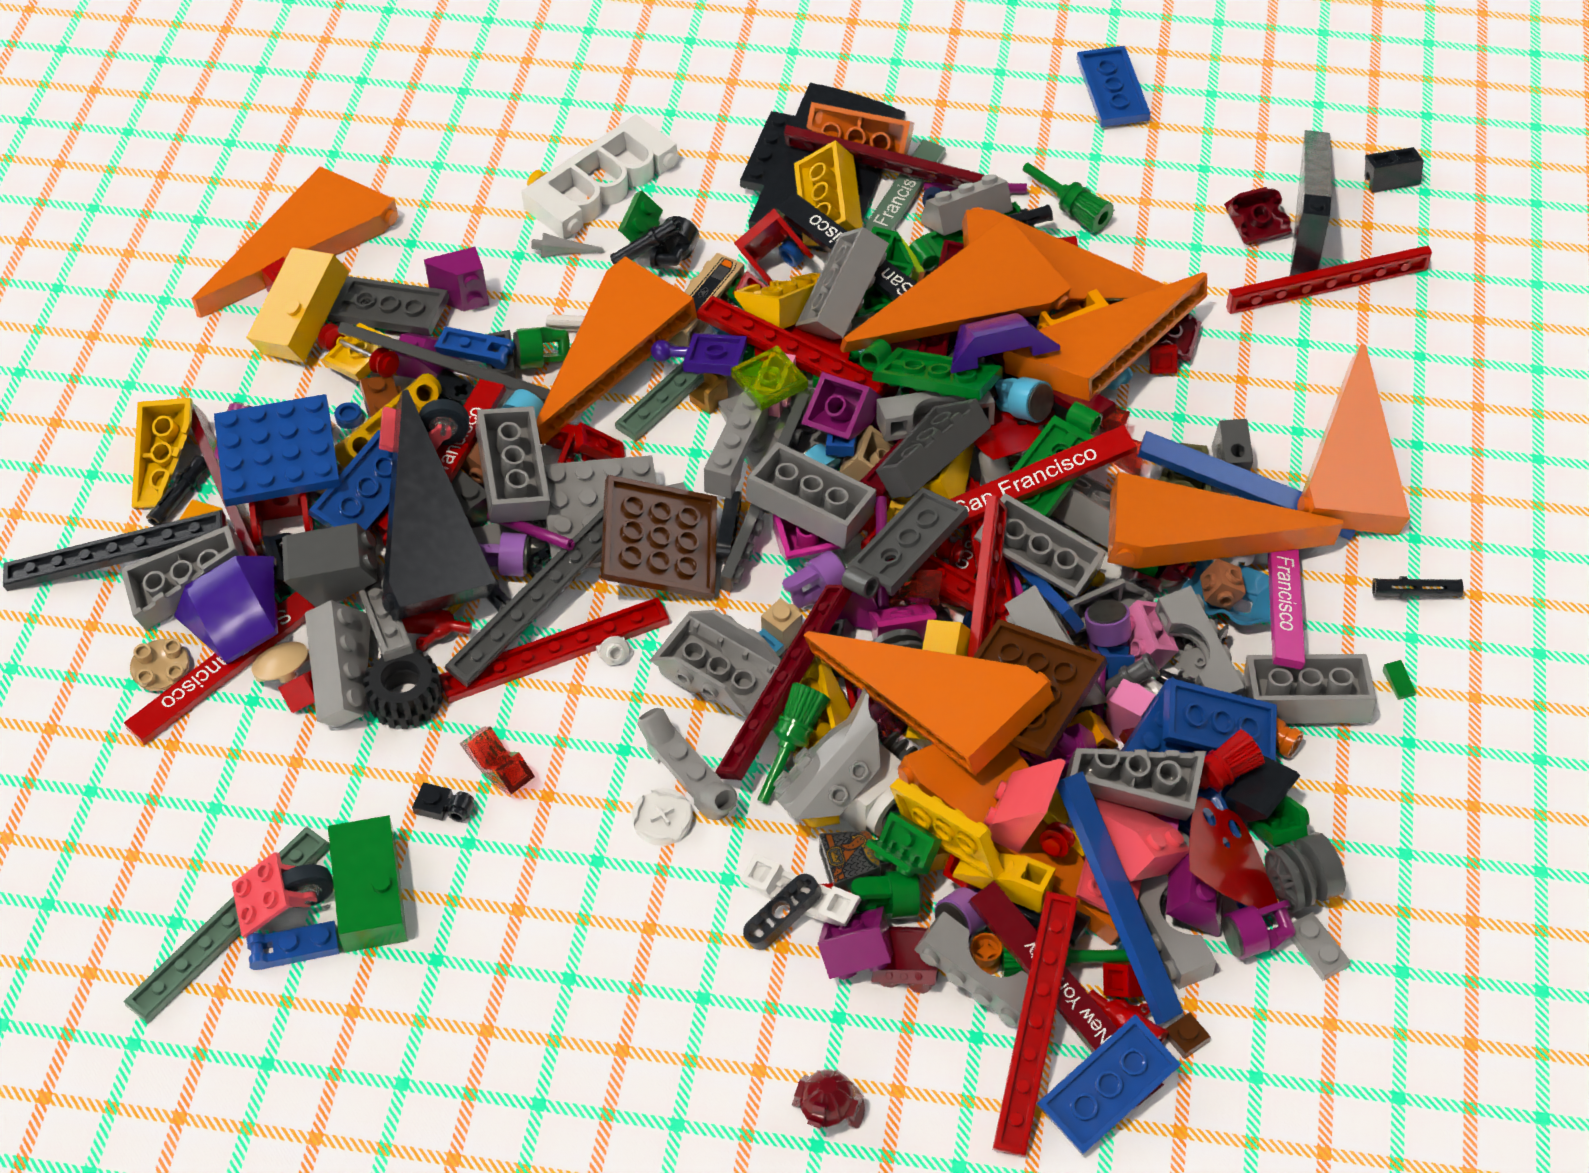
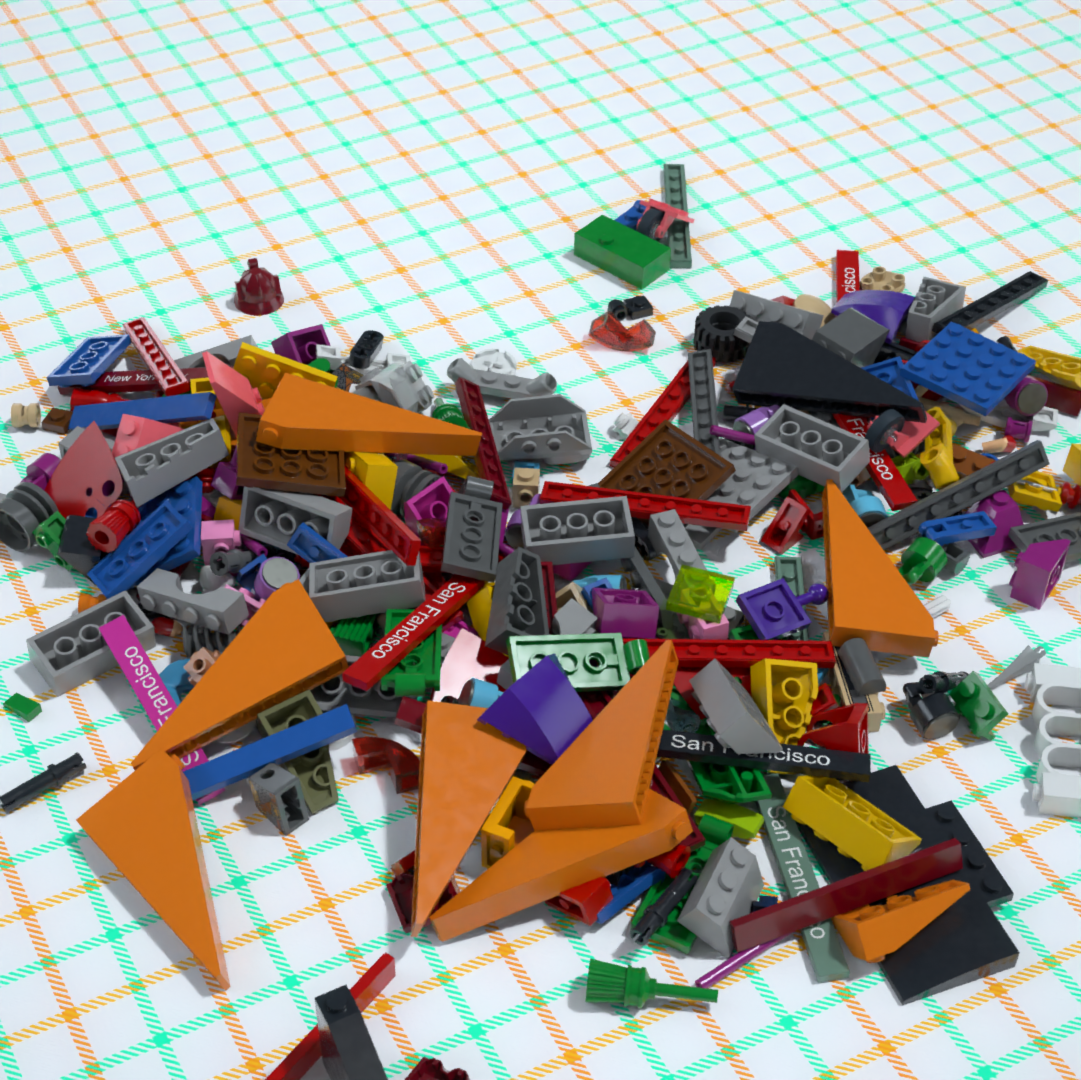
camera: 140 degrees right, 10 degrees down
none -> tan wheel [11,403,41,428]
none -> red tile [539,481,751,531]
none -> dark grey brick [839,638,886,696]

